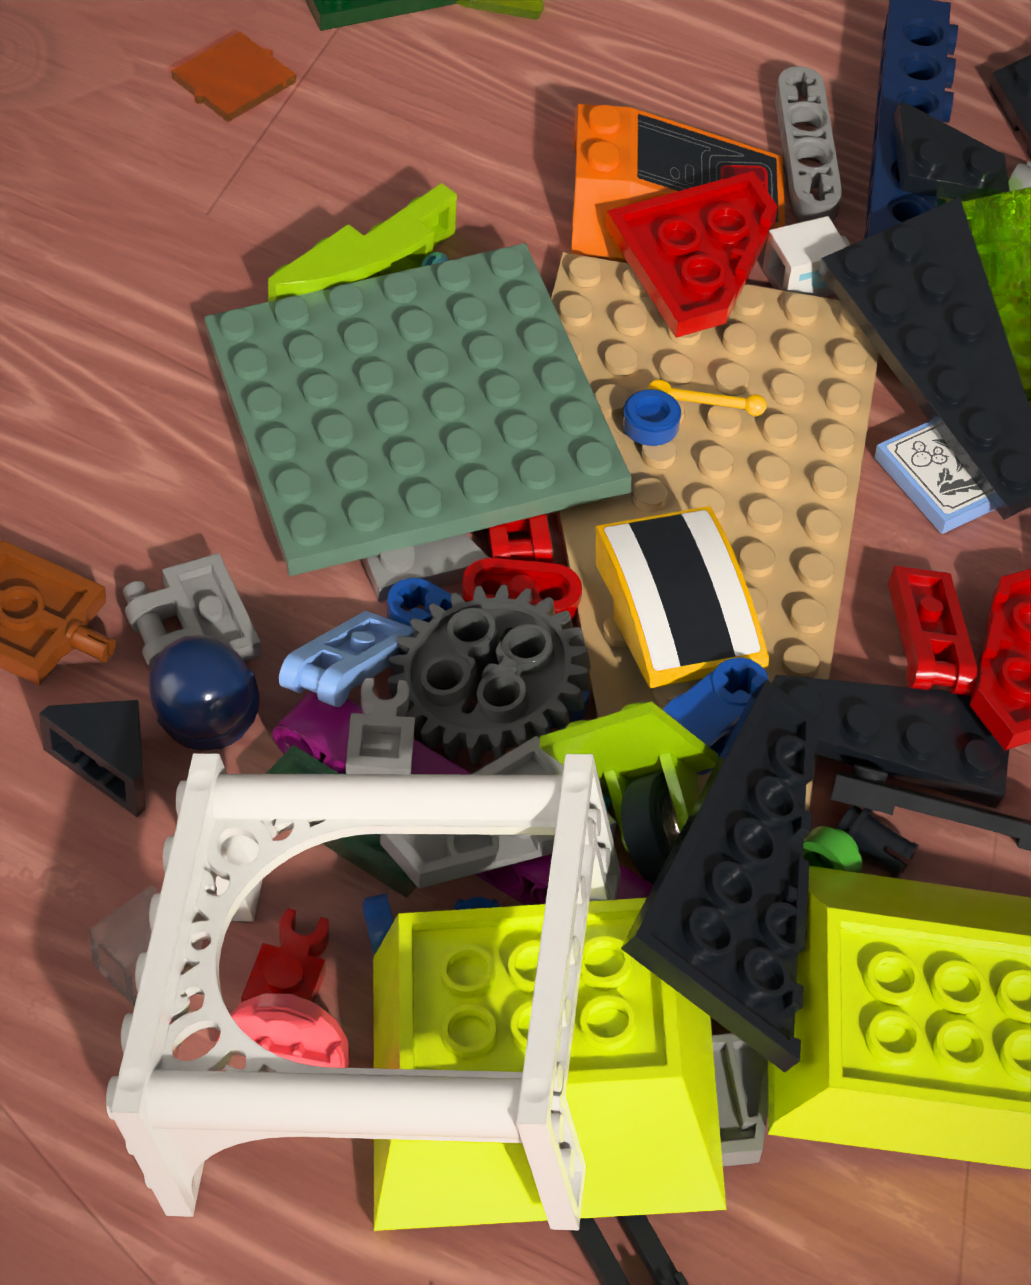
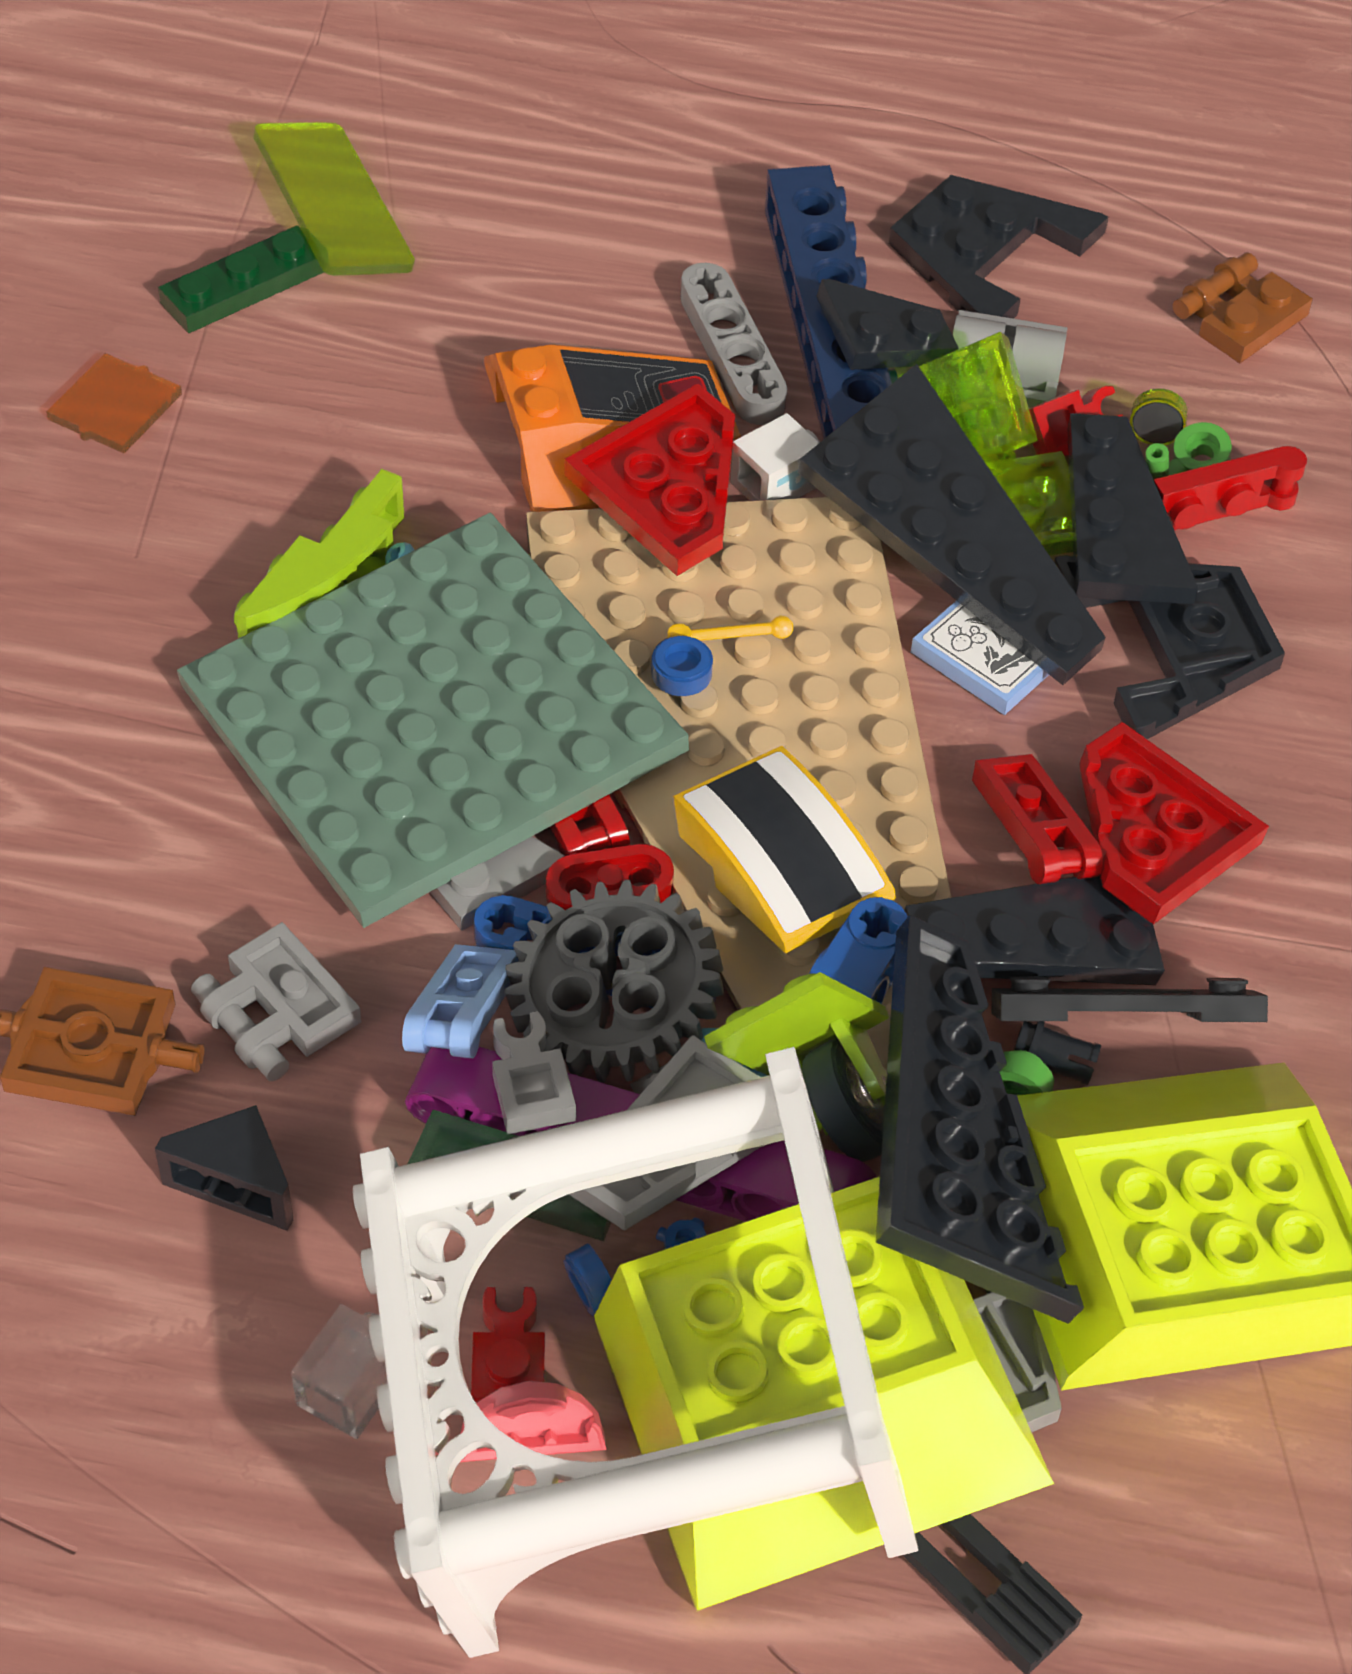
camera: 15 degrees left, 0 degrees up
dark blue helmet [149,635,259,751] -> none

